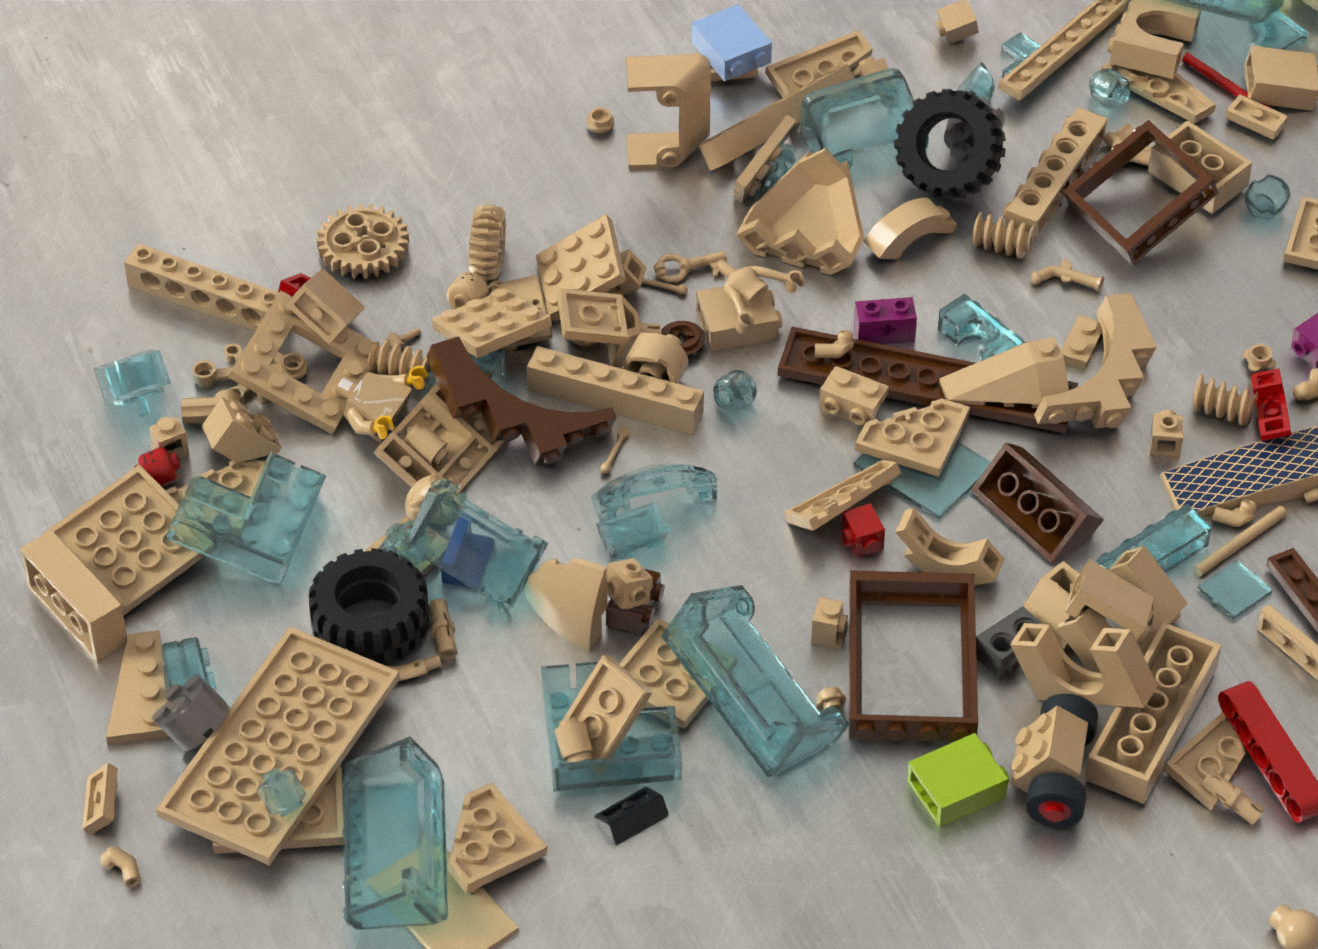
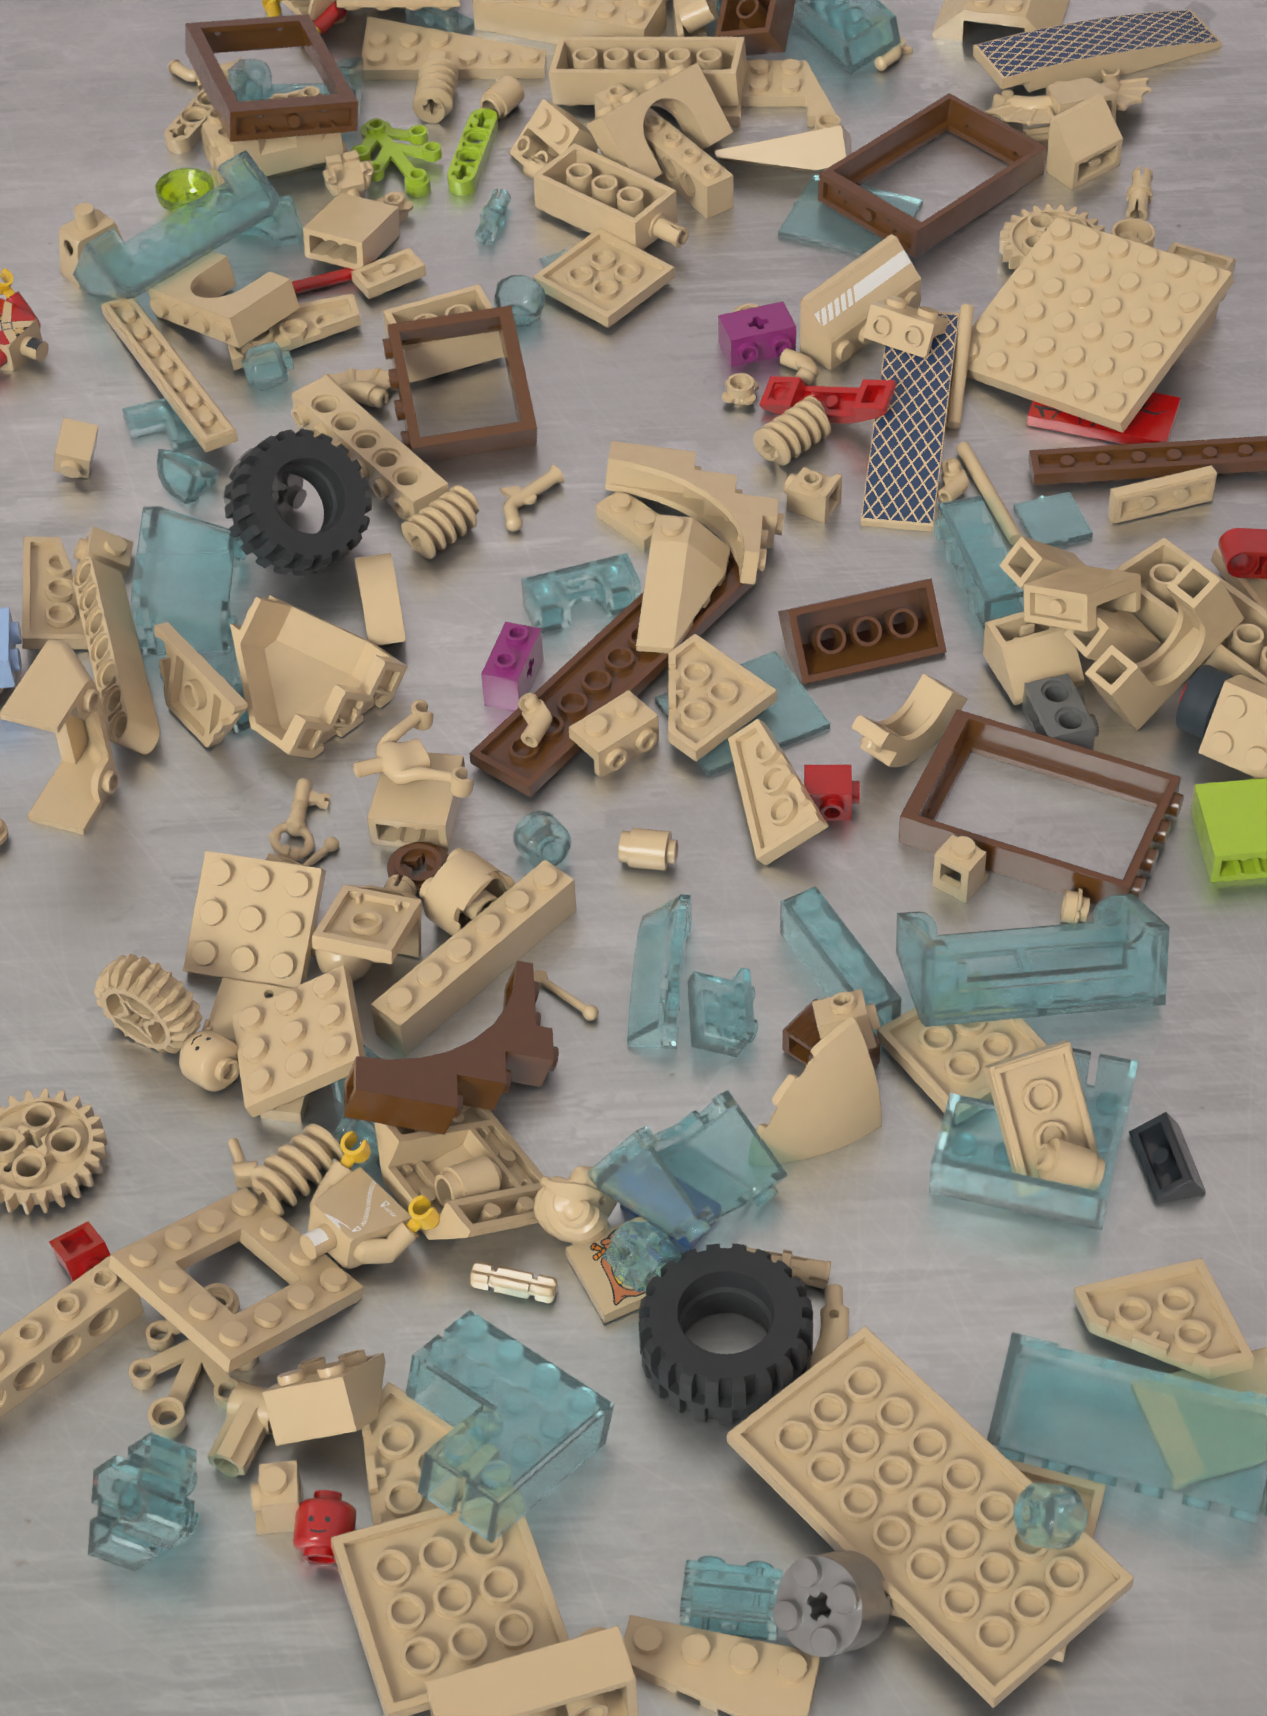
camera: 65 degrees left, 0 degrees up
tan panel [286,268,365,344] -> none
none -> tan axle [470,1262,558,1303]
none -> tan brick [618,828,679,871]
none -> clear light blue brick [780,886,902,1036]

